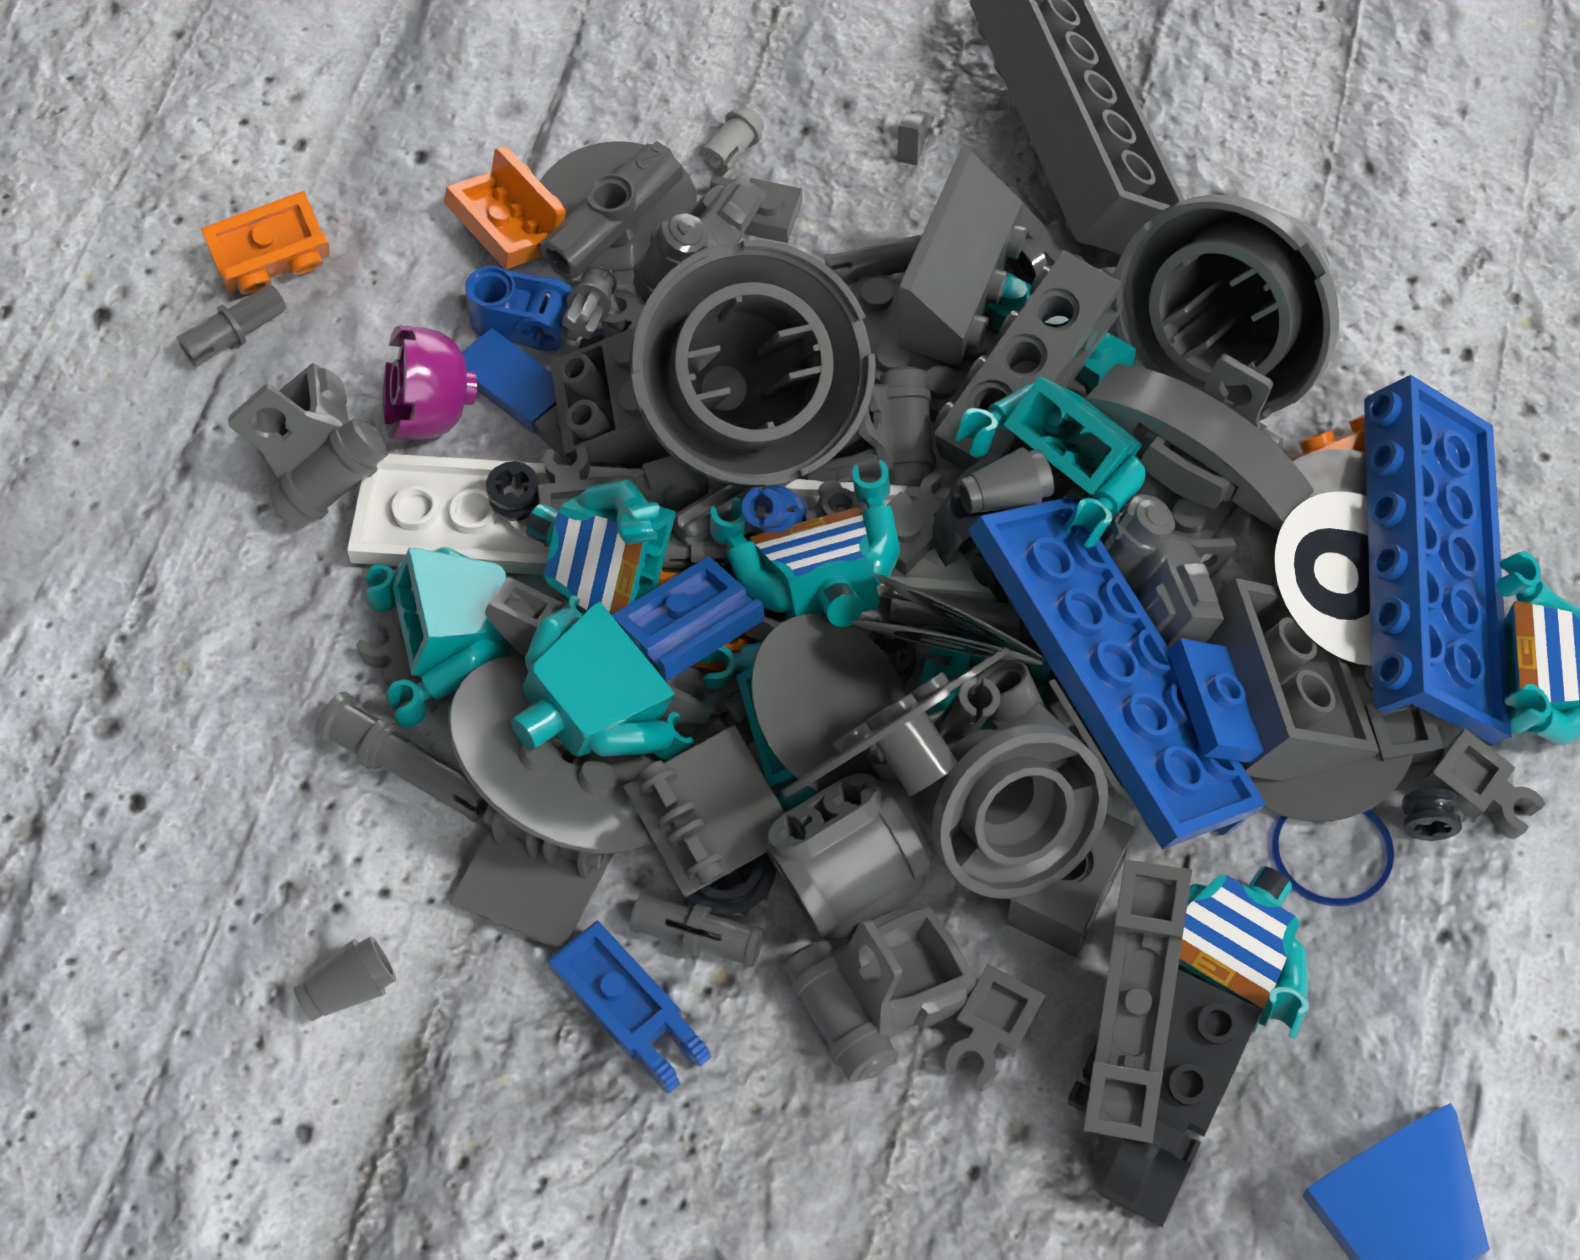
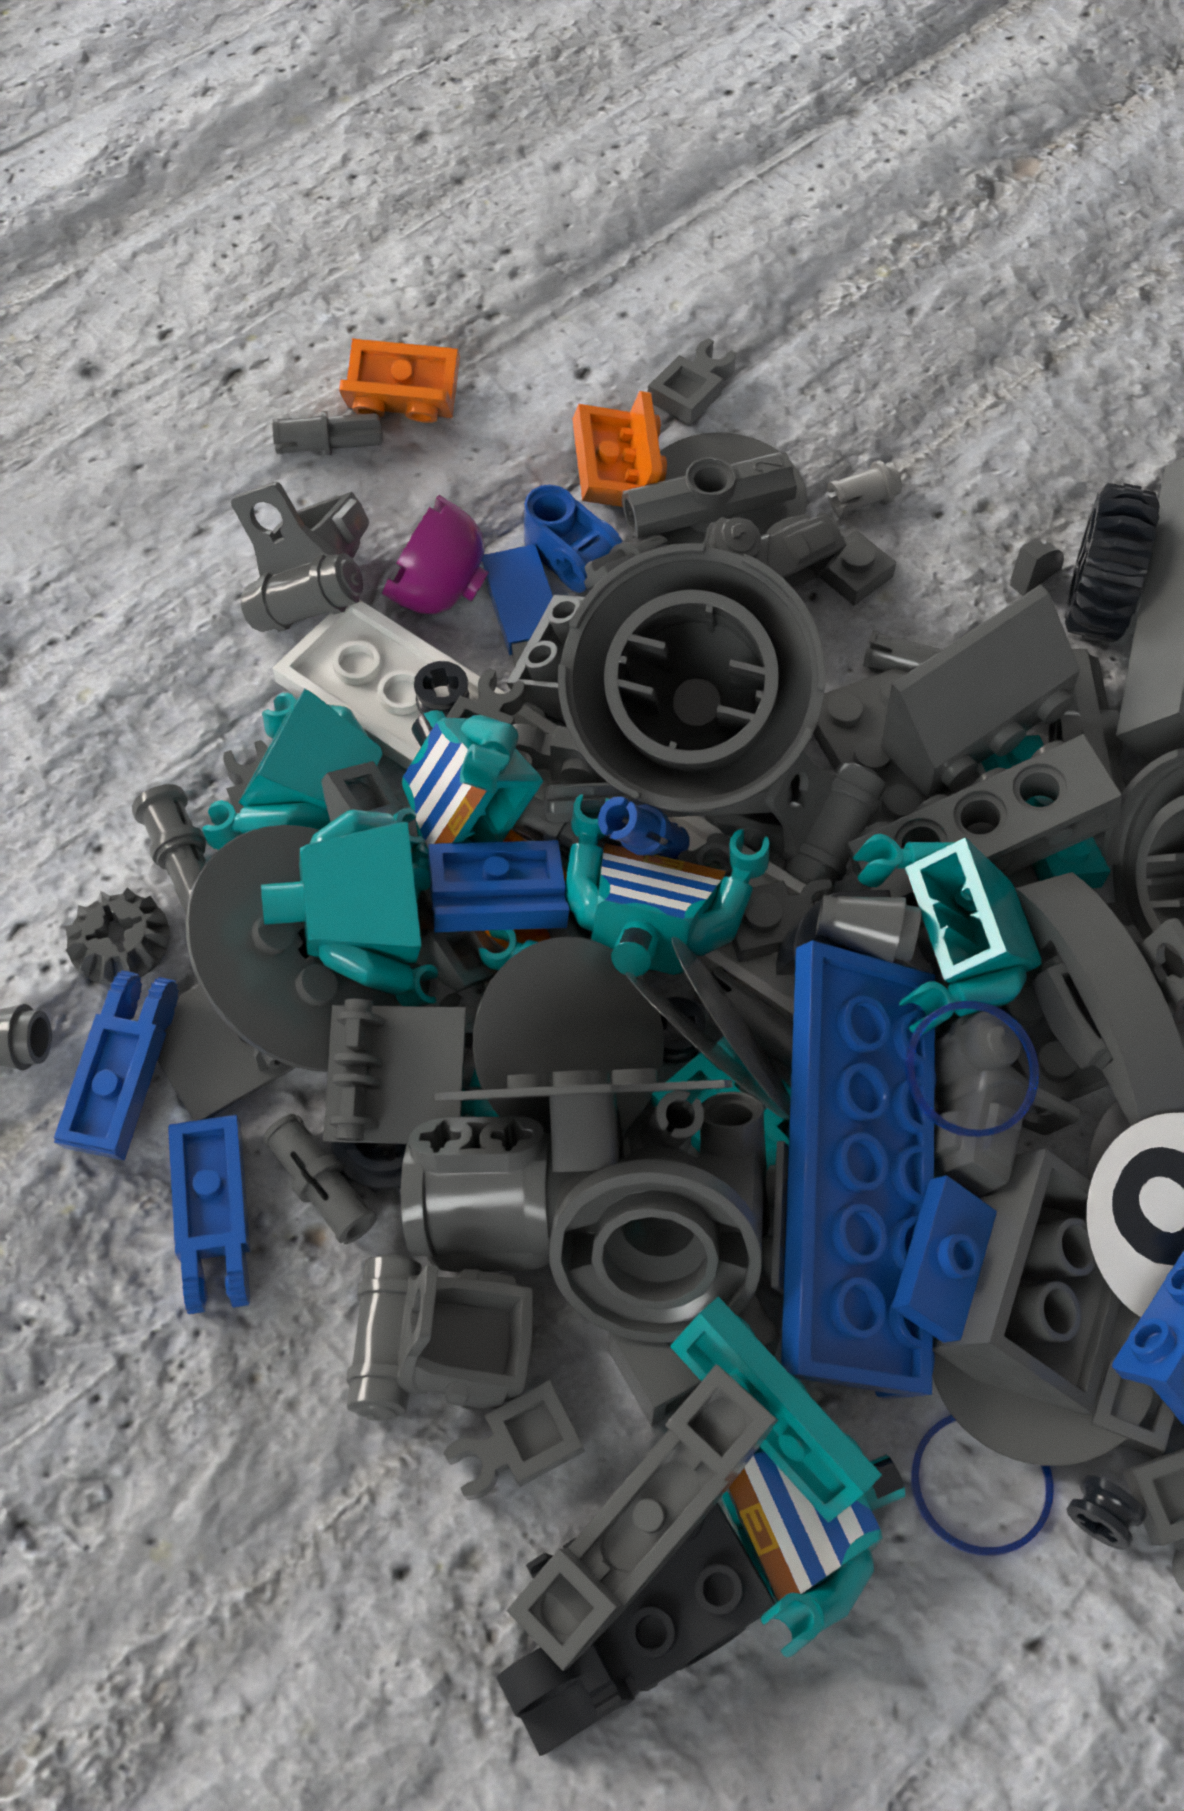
camera: 30 degrees right, 0 degrees up
none -> blue hinge [54,971,179,1161]
none -> dark grey gear [65,888,170,984]
none -> dark grey plate [648,338,736,425]
none -> teal plate [670,1296,882,1523]
none -> clear blue piece [905,1001,1039,1137]
none -> black gear [1064,483,1160,642]

